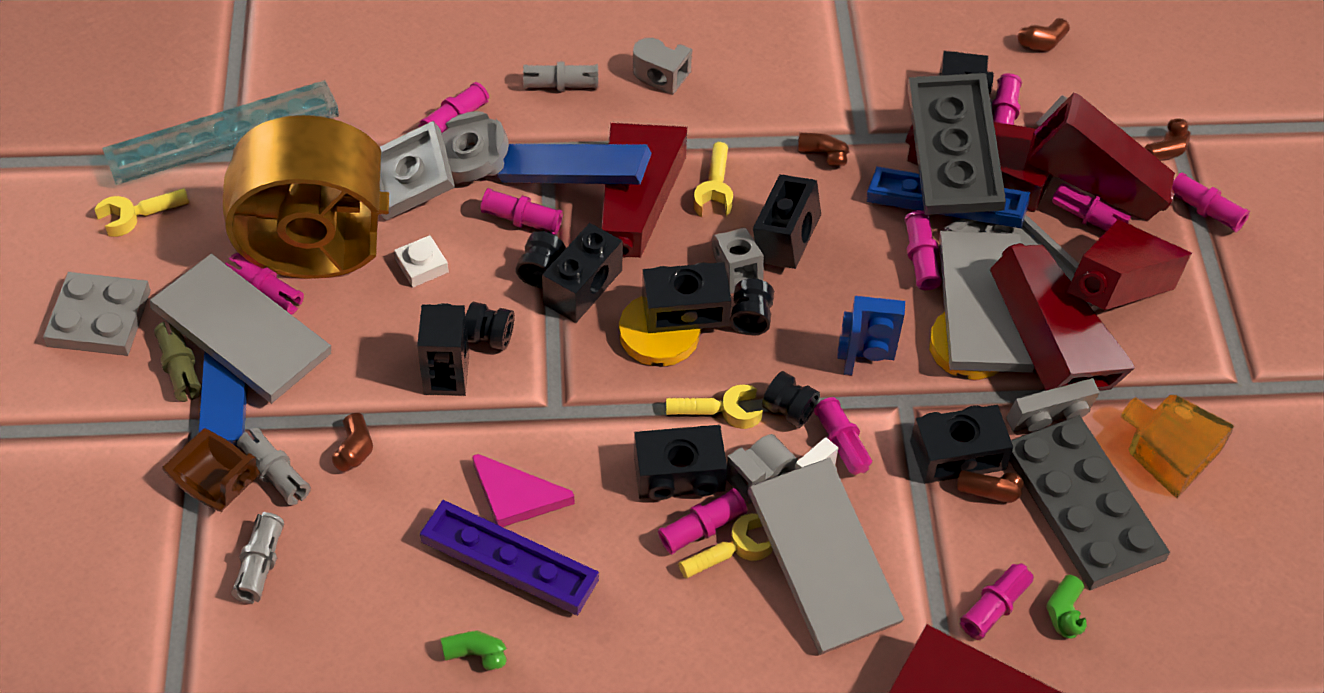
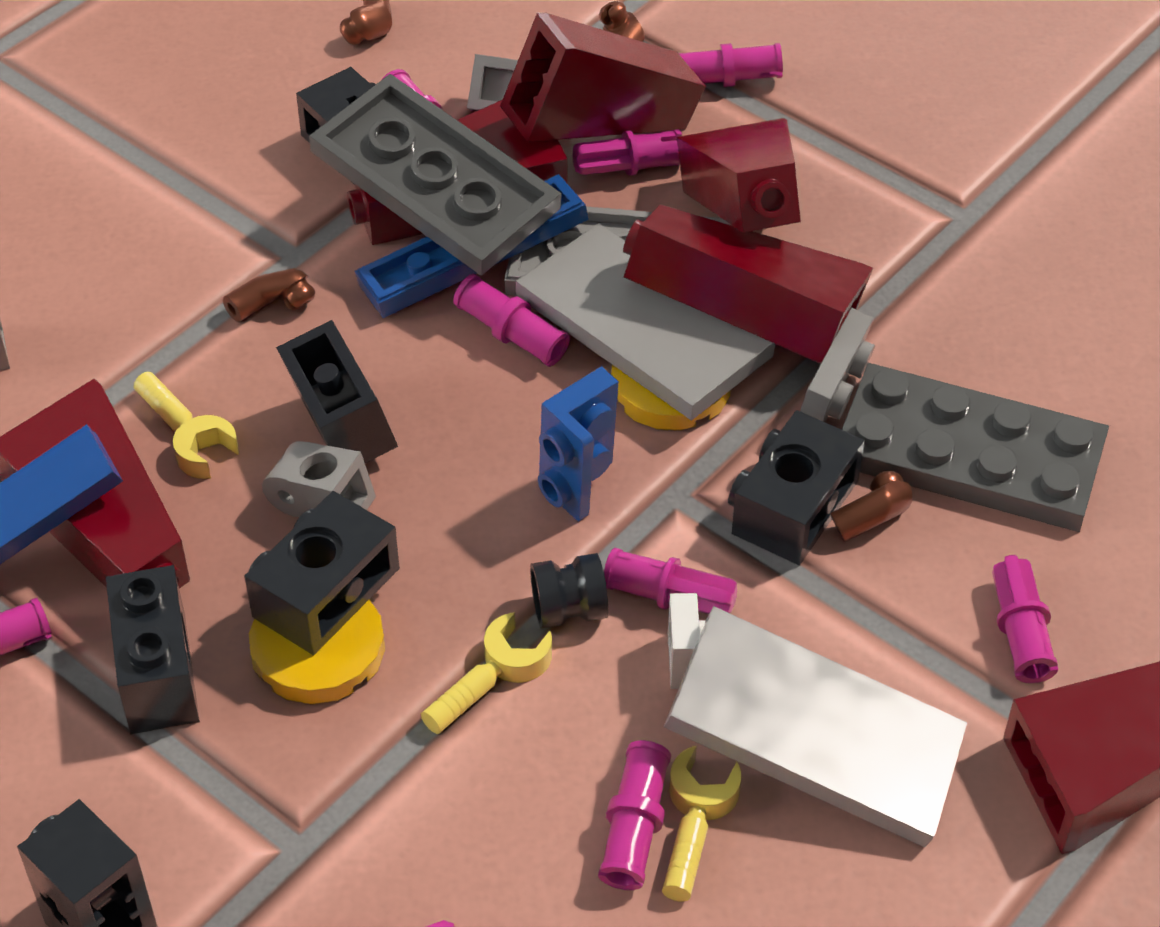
camera: 45 degrees left, 5 degrees down
black wheel [466,301,515,350] -> none
black wheel [515,231,566,288] -> none
black brick [634,425,727,500] -> none
light grey leg [726,434,798,504] -> none
black wheel [730,278,775,336] -> none
bright green arm [1046,575,1087,639] -> none
clear yellow torso [1121,395,1235,499] -> none

